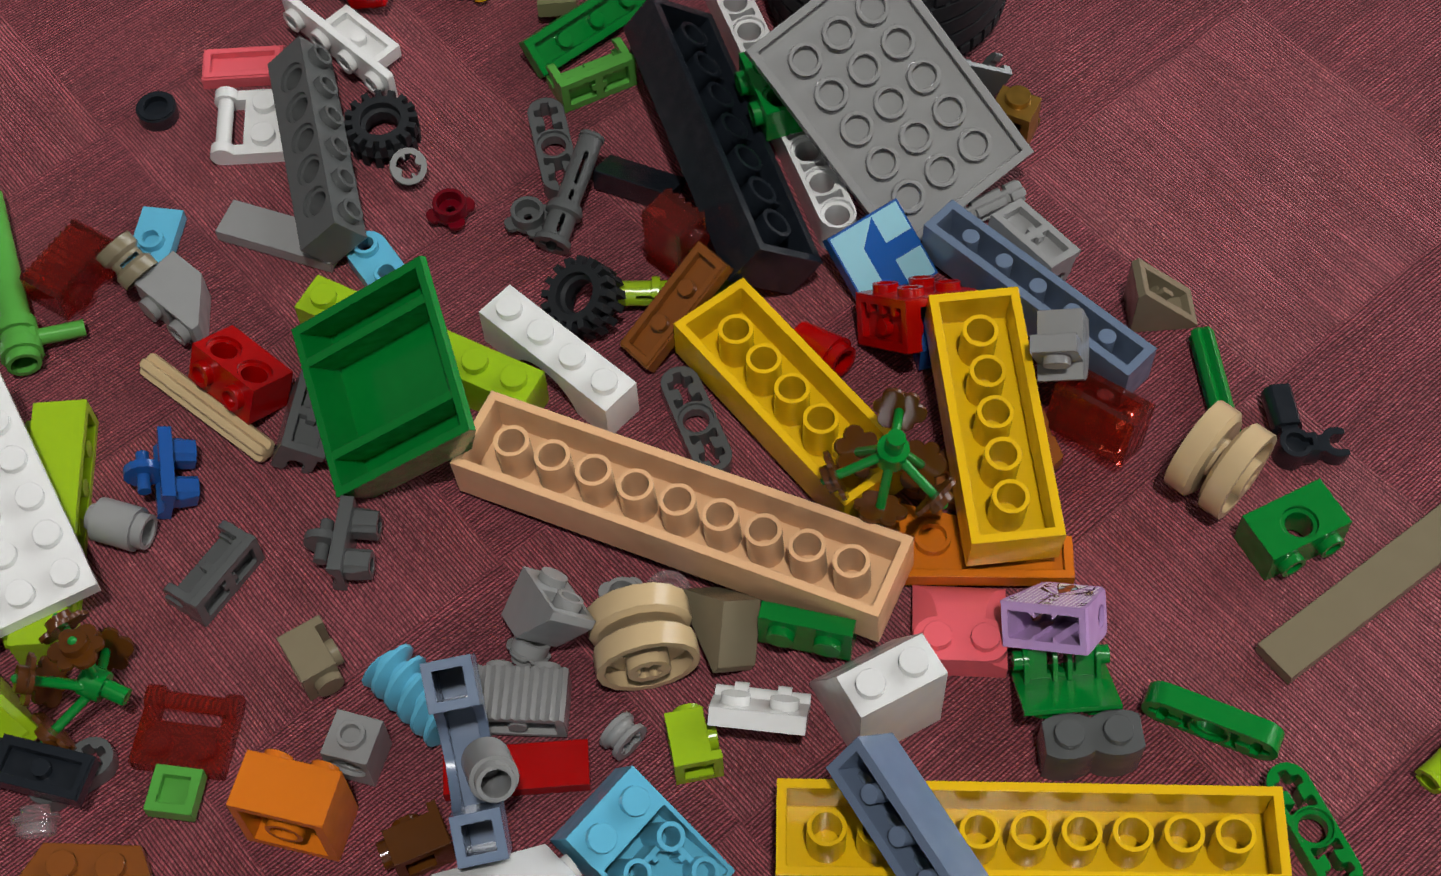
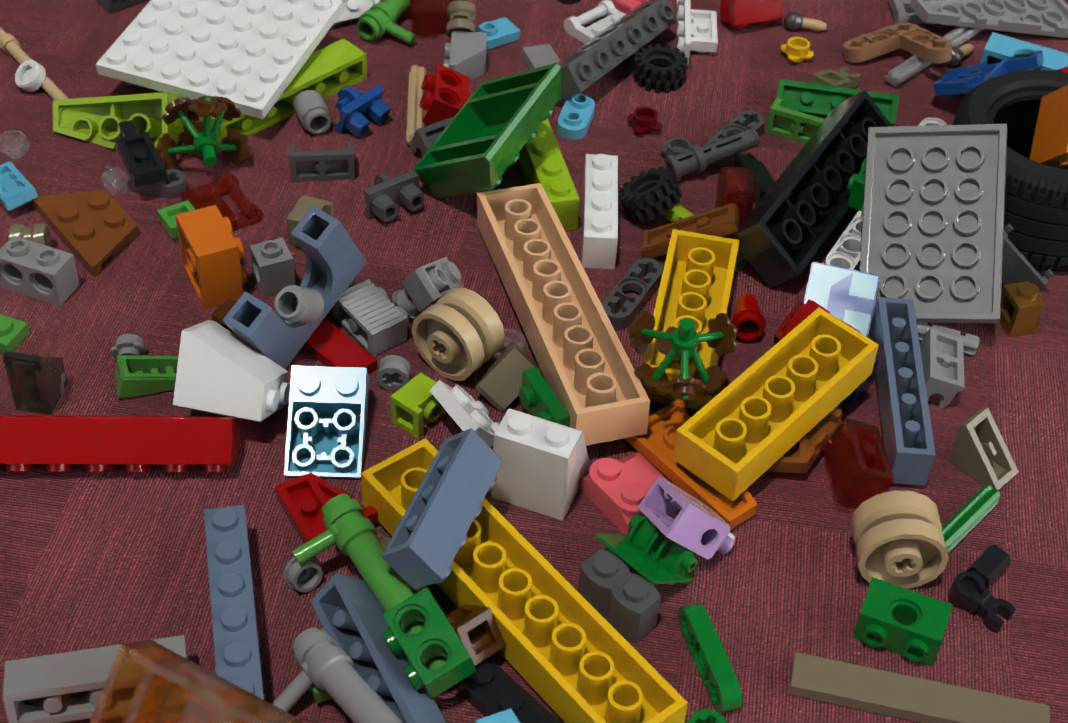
camera: 45 degrees right, 15 degrees down
light grey bush [389,147,427,186] -> none
light grey brick [1030,308,1089,383] -> none

